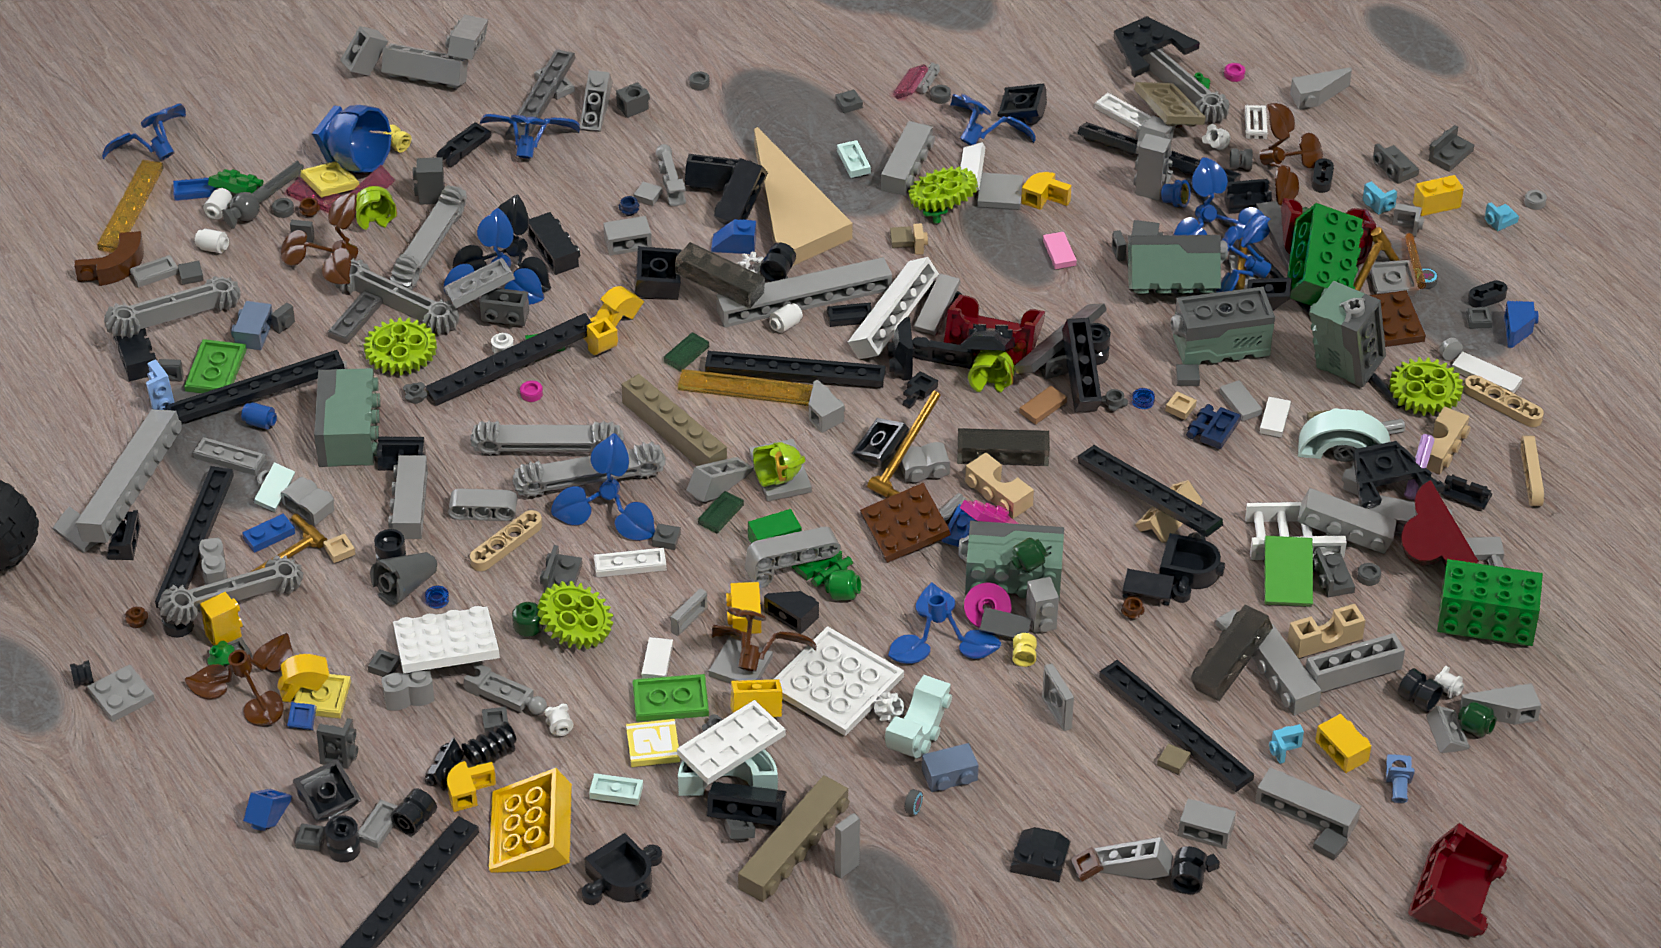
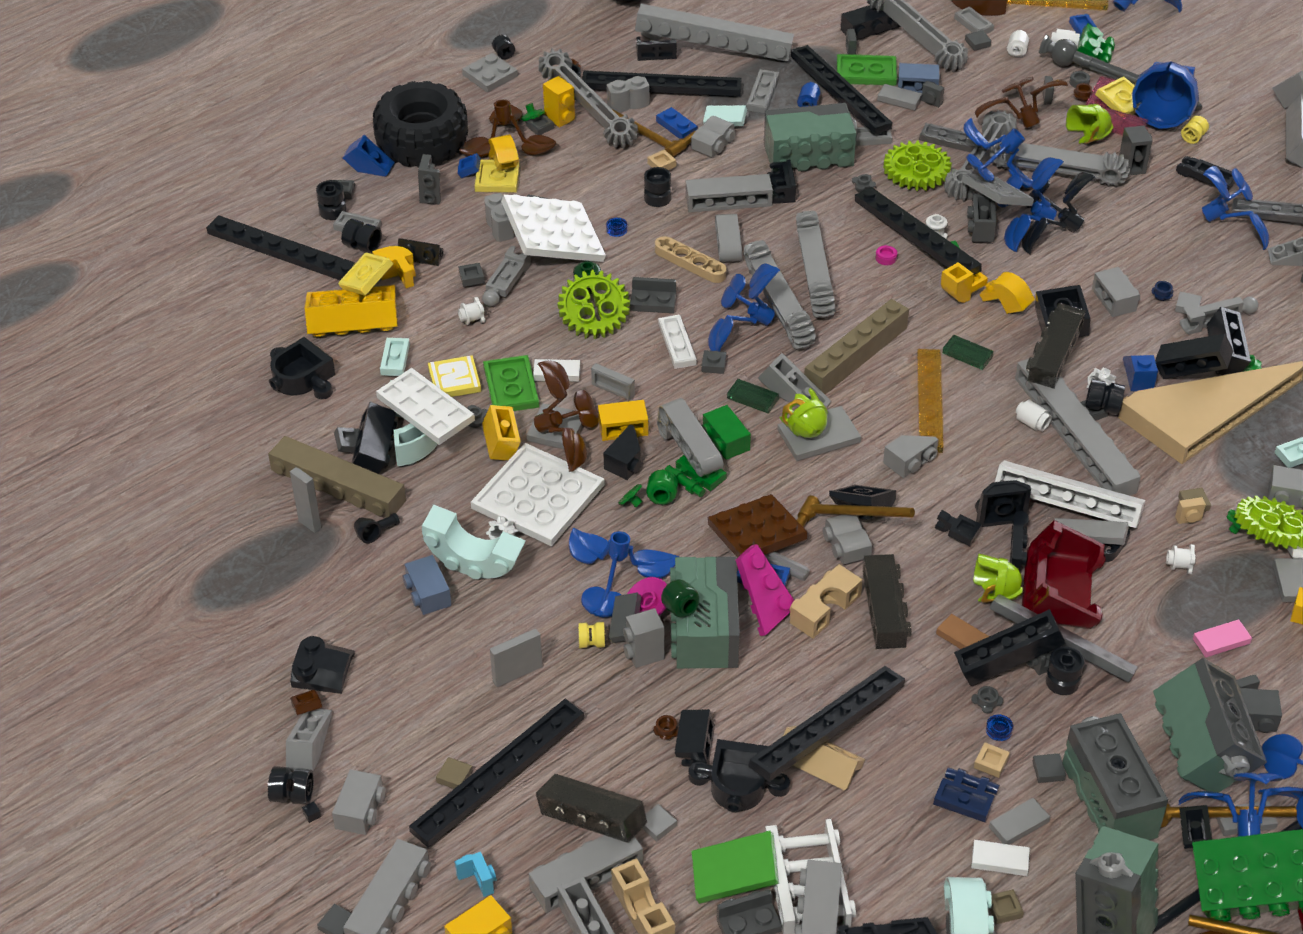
camera: 85 degrees right, 0 degrees up
light blue bracket [146,359,174,410] -> none
black slope [293,759,361,822] -> none
dark grey cone [370,552,437,606] -> none
black piece [461,722,517,766] -> none
black brick [527,212,581,275] -> none
black plate [705,351,886,387] -> none
black tile [827,302,872,327] -> none
dark grey tile [904,789,923,815] -> none
black slope [961,324,1015,351] -> none
none -> light yellow tile [338,253,393,295]
none -> black bar [354,513,400,544]
none -> black tyre [373,81,468,168]
none -> green plant [618,484,642,507]
none -> light grey tile [877,84,922,110]
none -> blue plant [963,118,1034,188]
none -> white brick [1166,544,1195,574]

